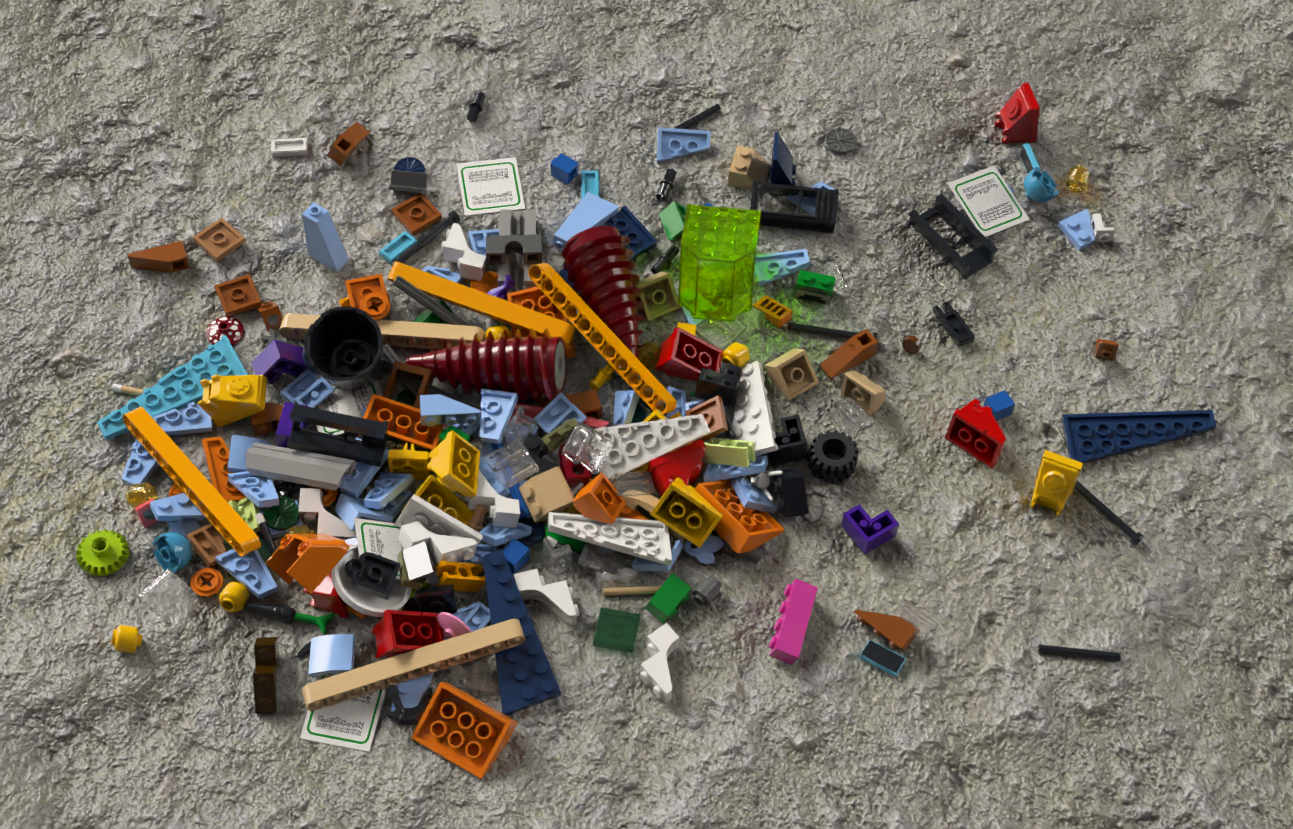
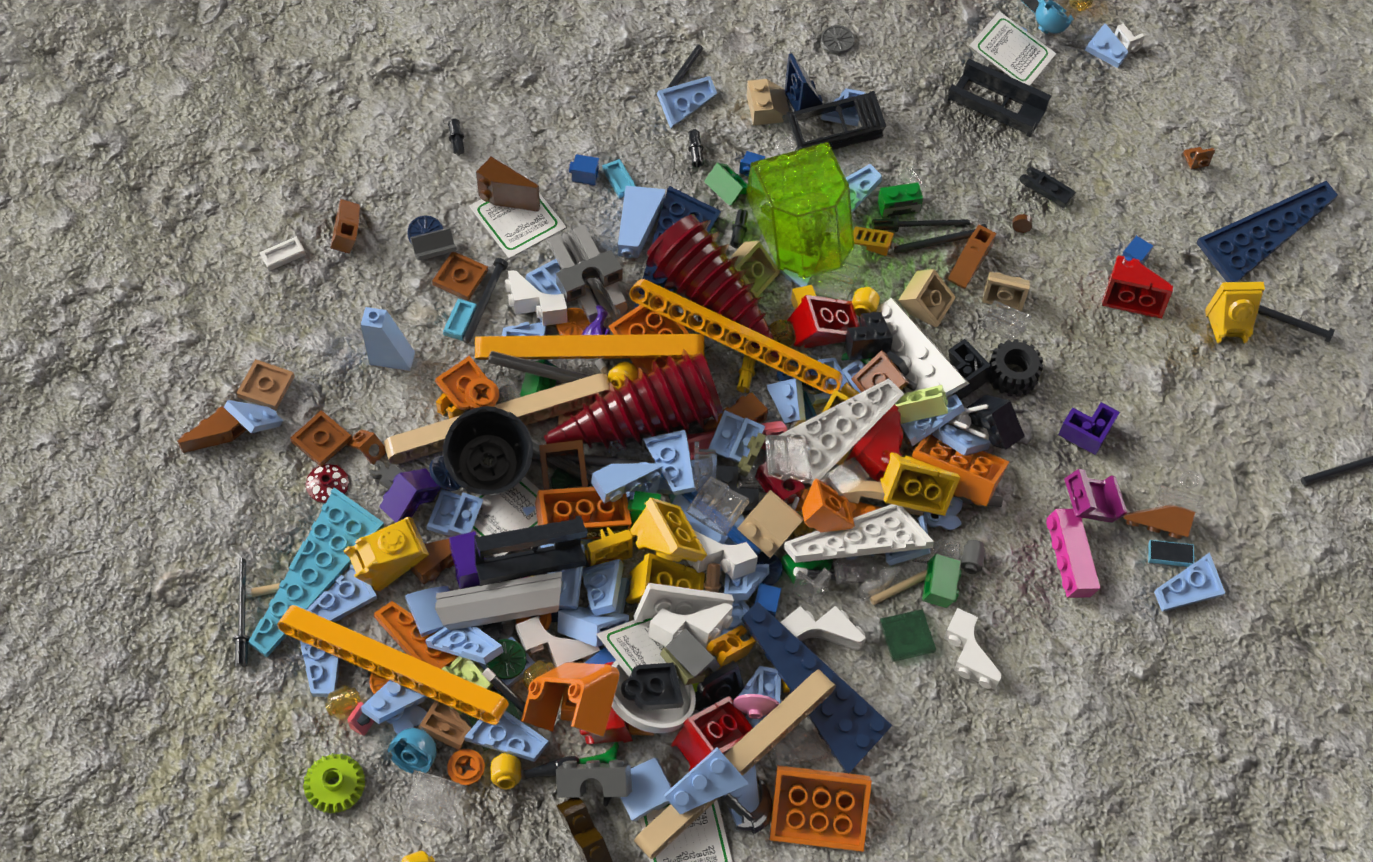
camera: 25 degrees left, 5 degrees up
none -> light blue wing [224,400,283,433]
none -> black piece [232,558,251,667]
none -> reddish brown slope [476,157,540,211]
none -> dark grey arch [556,760,632,798]
none -> light blue wing [664,747,749,814]
none -> black piece [872,216,971,232]
none -> black tile [887,351,909,376]
none -> magenta panel [1064,469,1127,523]
none -> light blue wing [1154,552,1225,612]

